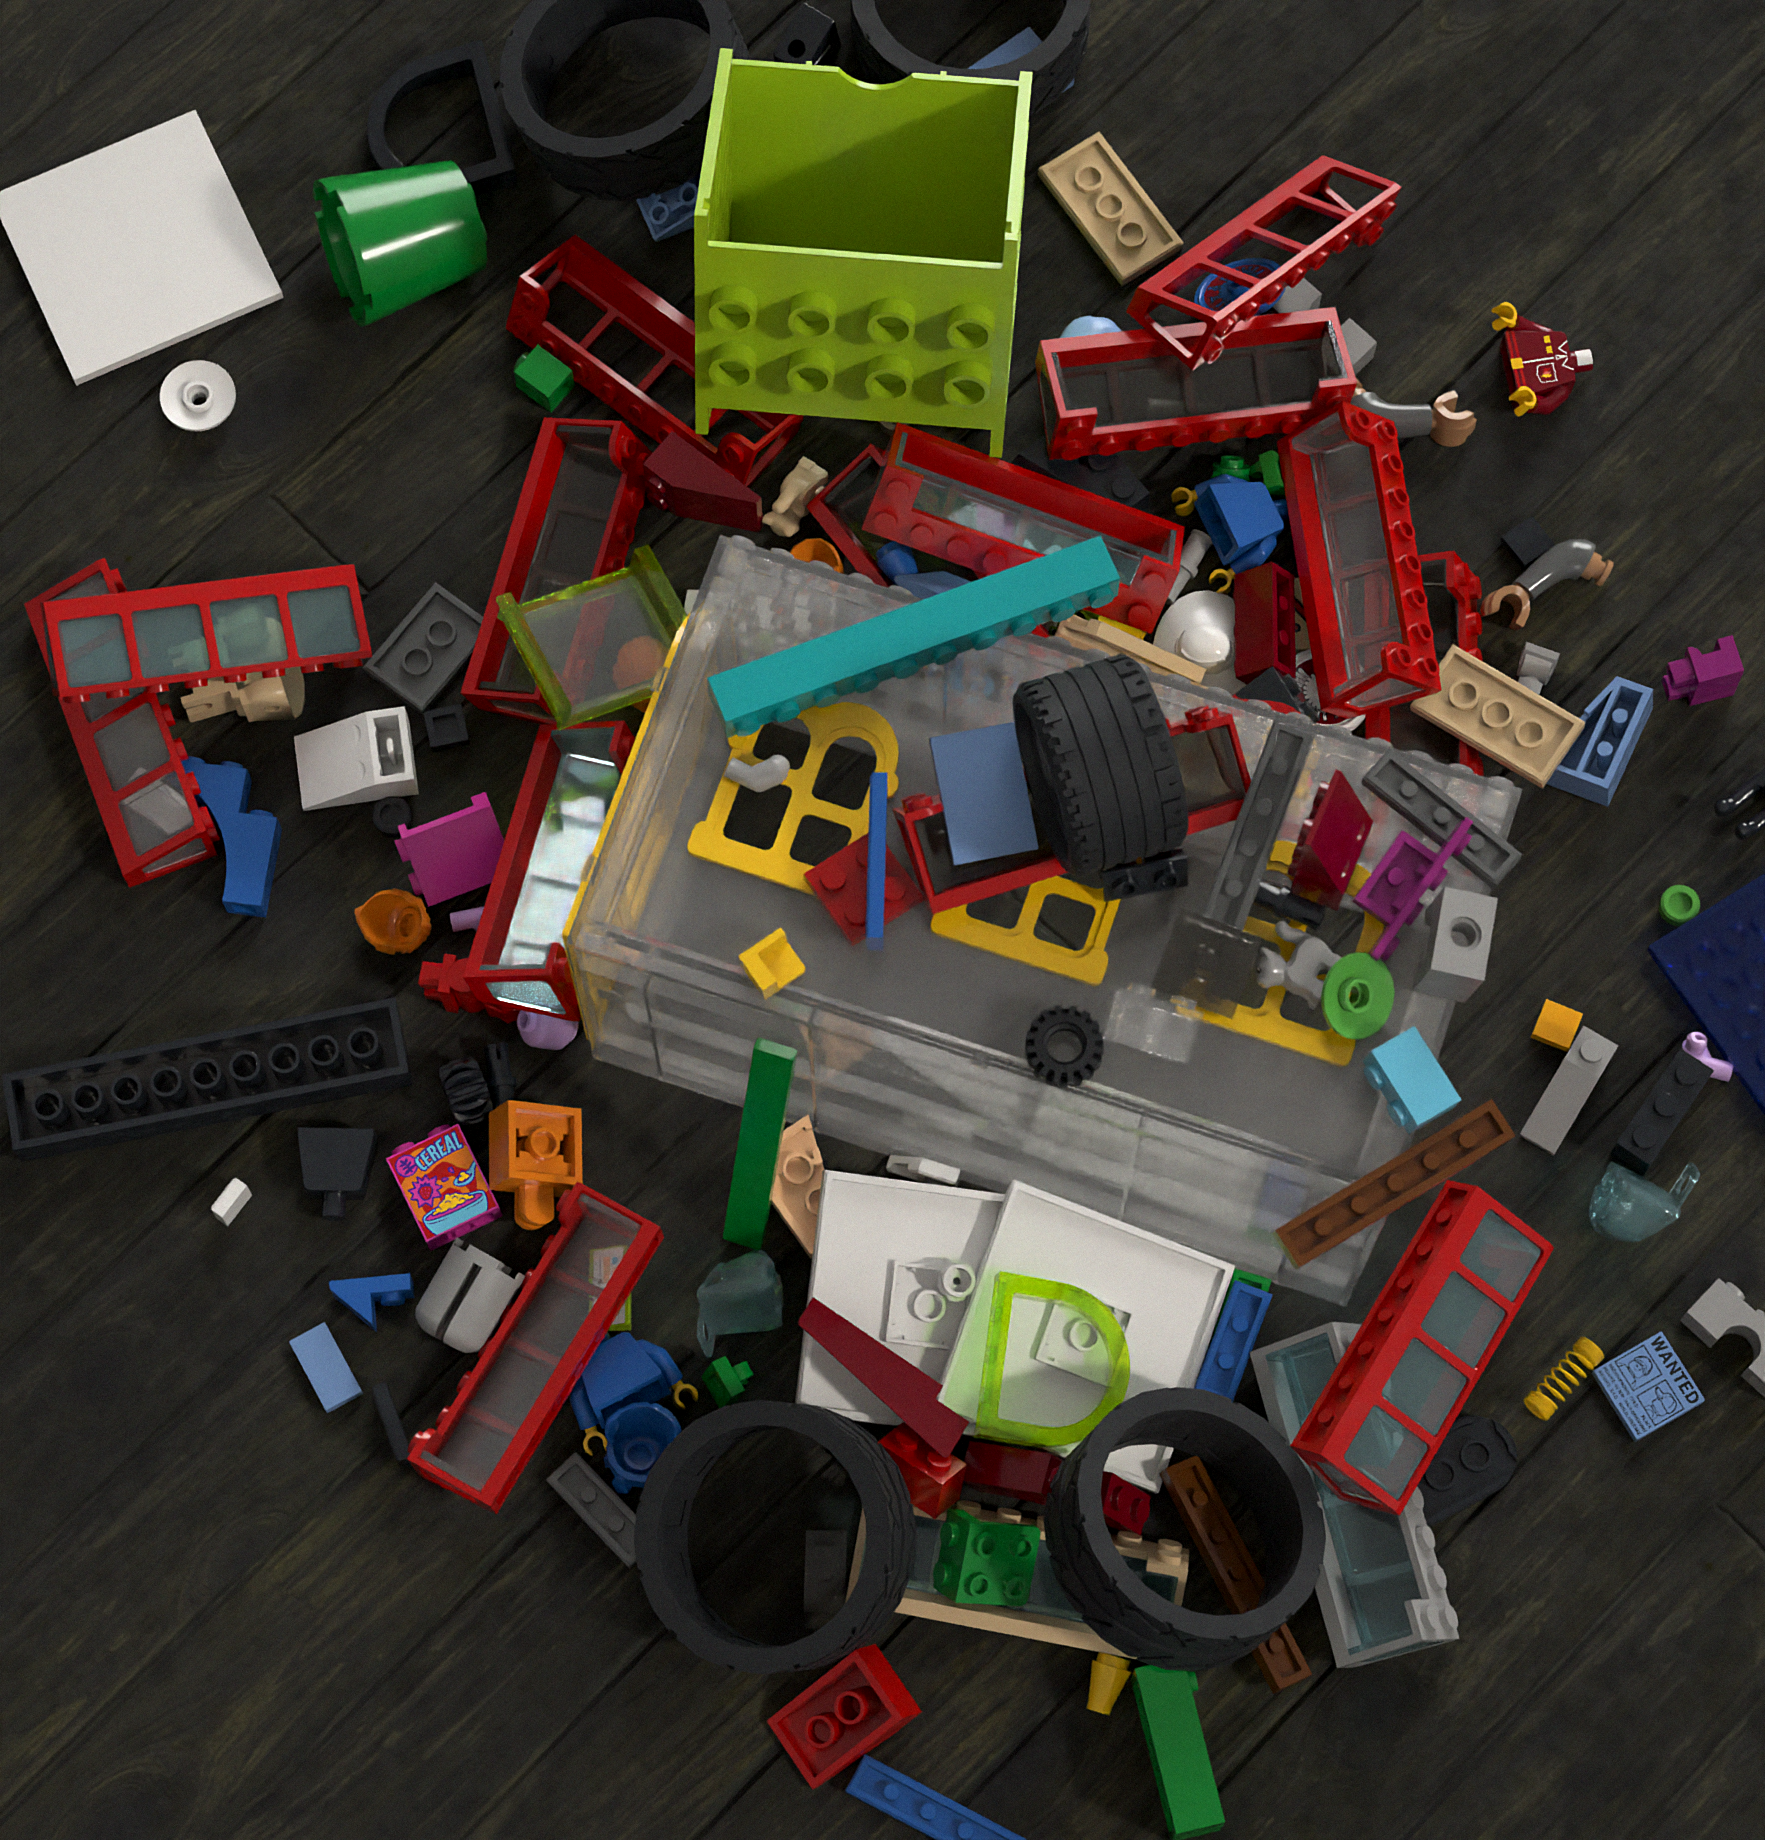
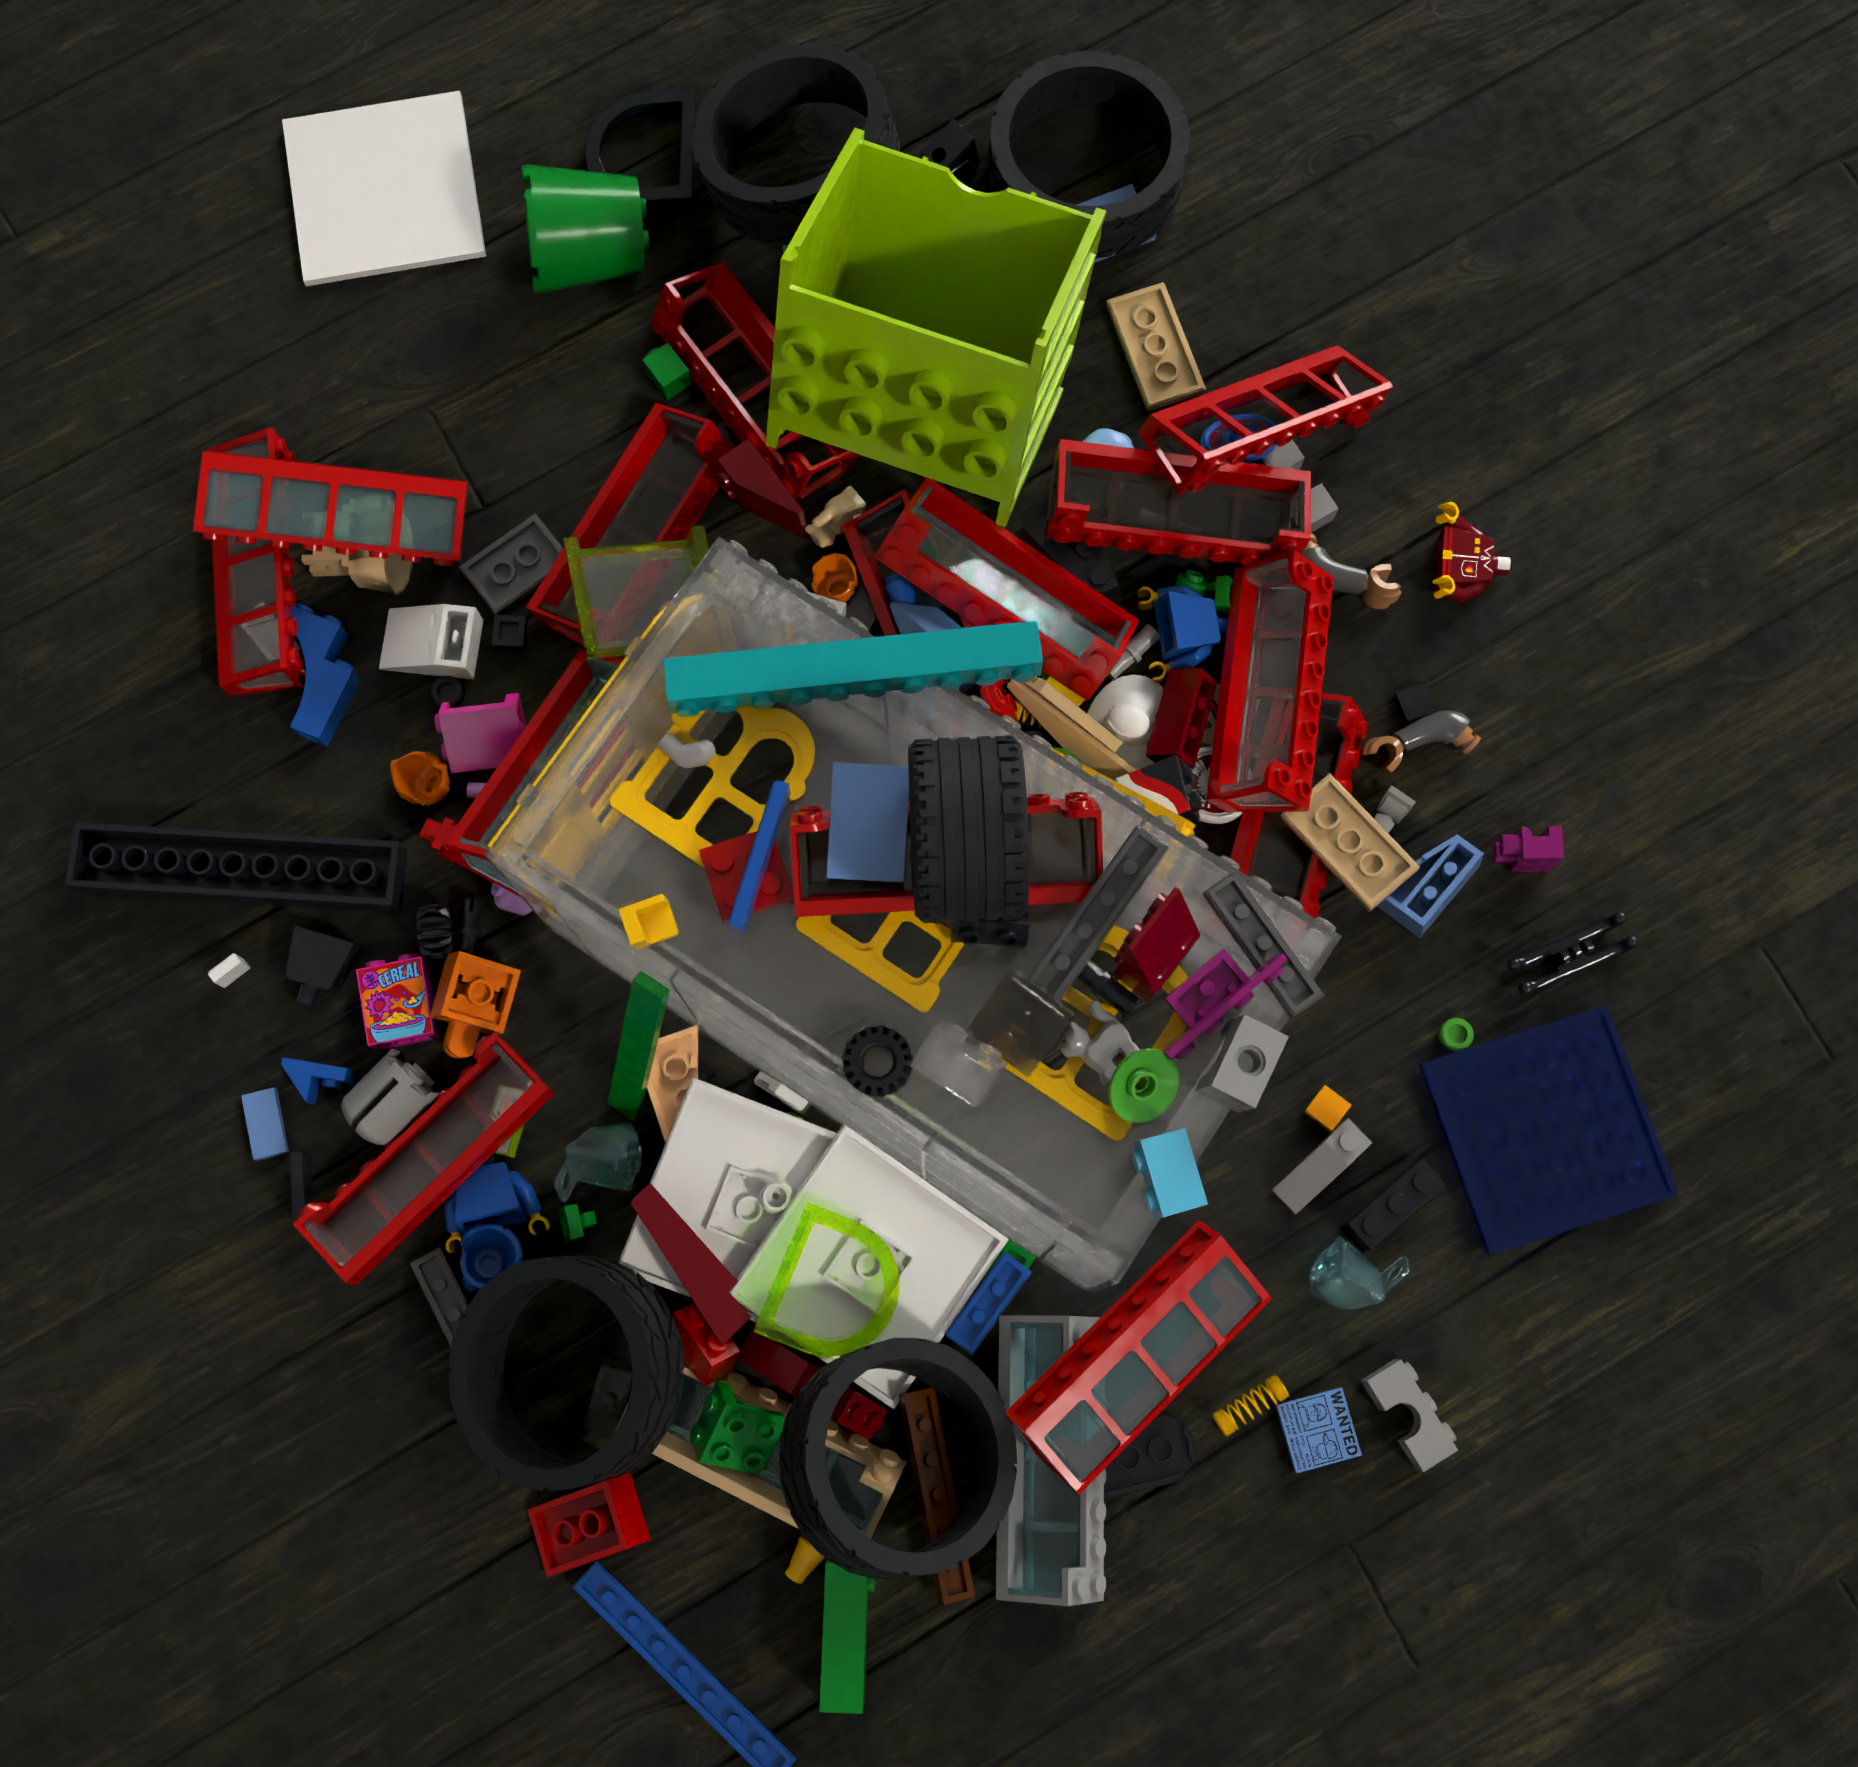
camera: 15 degrees right, 5 degrees up
white dish [160,360,236,431] -> none
reddish brown plate [1272,1099,1516,1271] -> none
lavender arm [1682,1032,1733,1082] -> none

